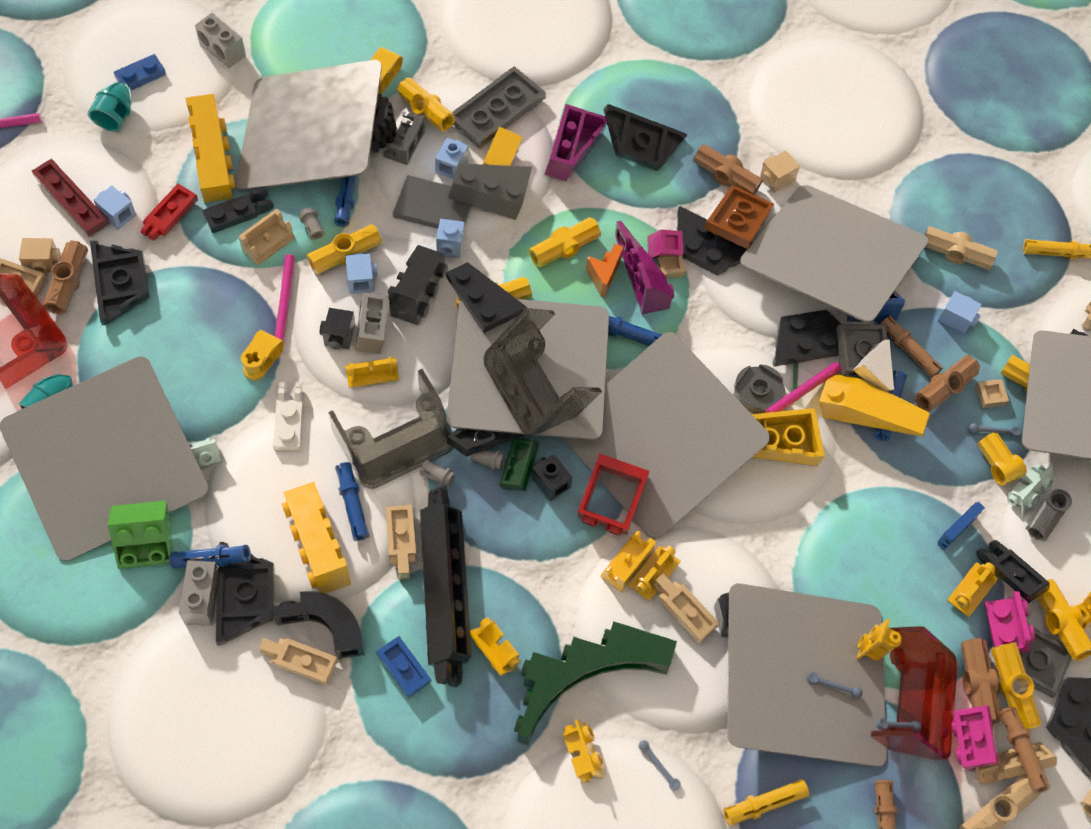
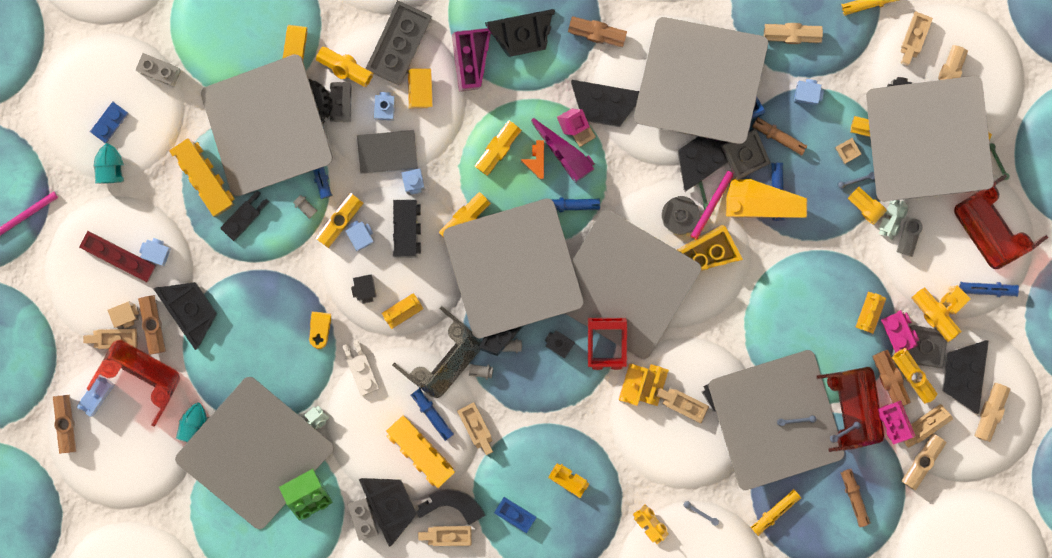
camera: 15 degrees left, 25 degrees up
red hinge [140,183,198,241] -> none
blue pin [169,545,251,569] -> none
tan hinge [238,208,295,266] -> none
dark pink bar [275,254,295,341] -> none
light grey brick [355,292,389,354] -> none
black hinge [420,487,472,688] -> none
black wing [446,262,527,333] -> none
dark grey wedge [448,163,532,220] -> none
clear smoke windscreen [484,308,602,435] -> none
dark green plate [499,438,539,491] -> none
dark green arch [514,621,677,745] -> none
dark orange plate [704,185,774,249] -> none
tan brick [760,150,800,192] -> none
white slope [853,340,894,392] -> none
yellow hinge [856,619,901,661] -> none
medium nougat piece [915,355,981,412] -> none
blue tile [938,502,985,550] -> none
black hinge [976,540,1050,603] -> none
medium nougat pin [999,707,1051,794] -> none

